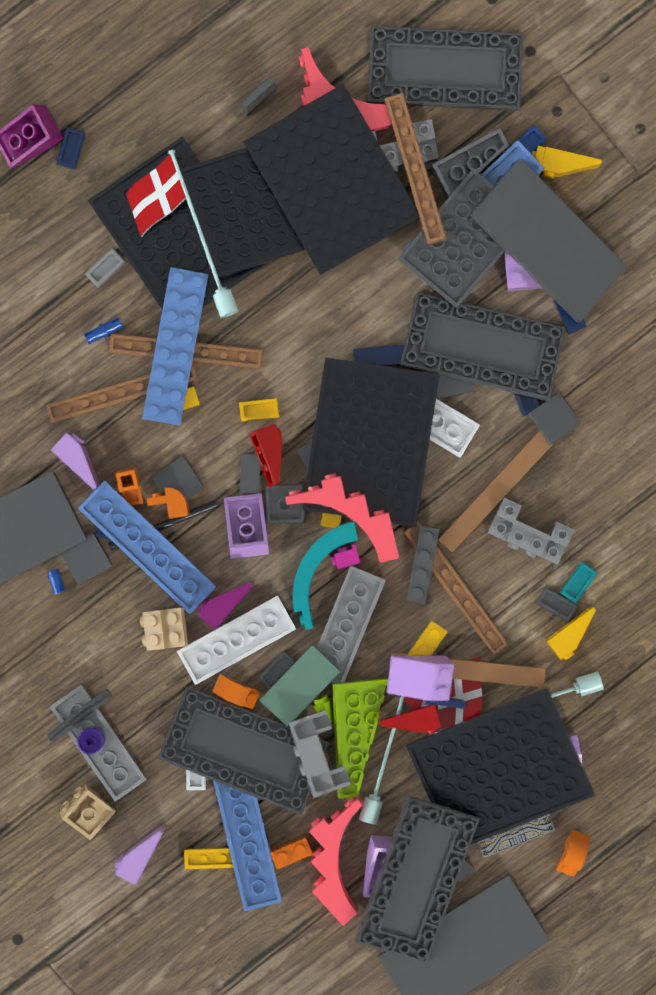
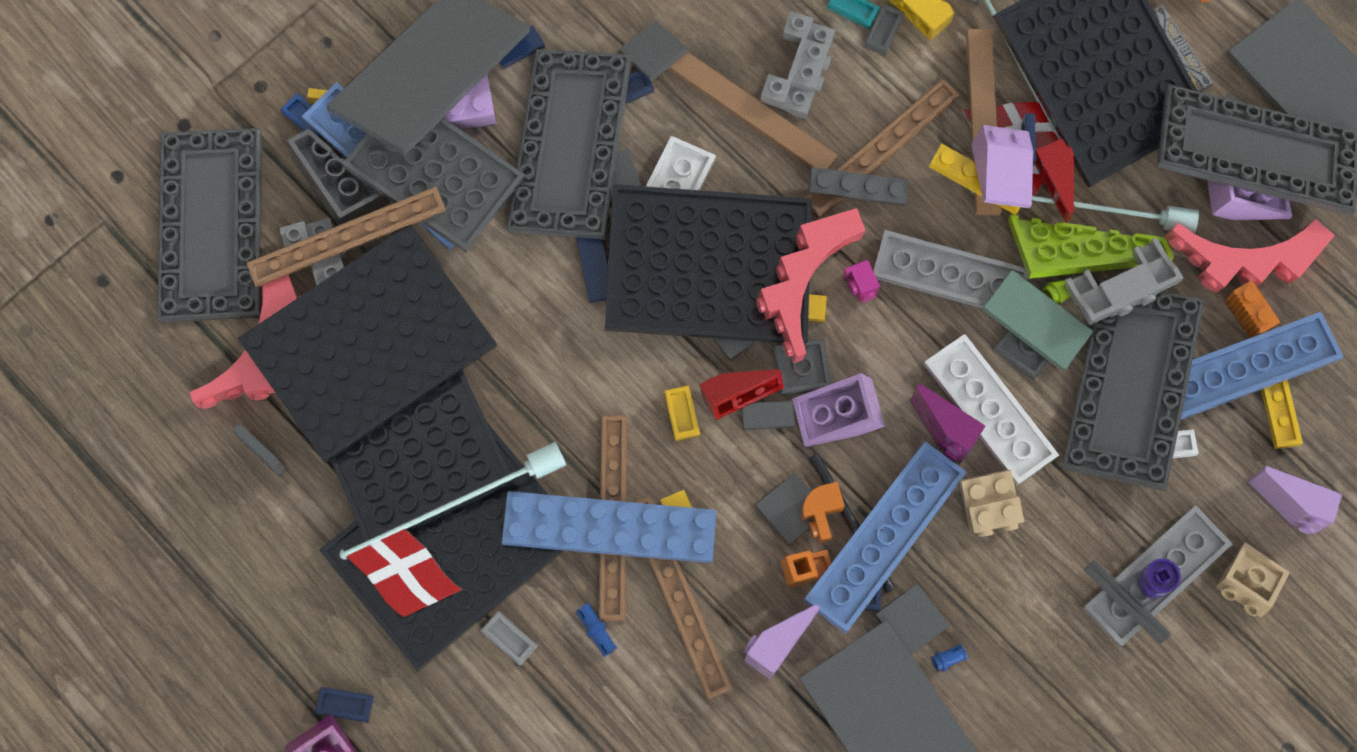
camera: 100 degrees left, 15 degrees down
orange brick [212,674,260,709] -> none
teal arch [293,521,359,630] -> none
yellow slope [541,147,602,179] -> none

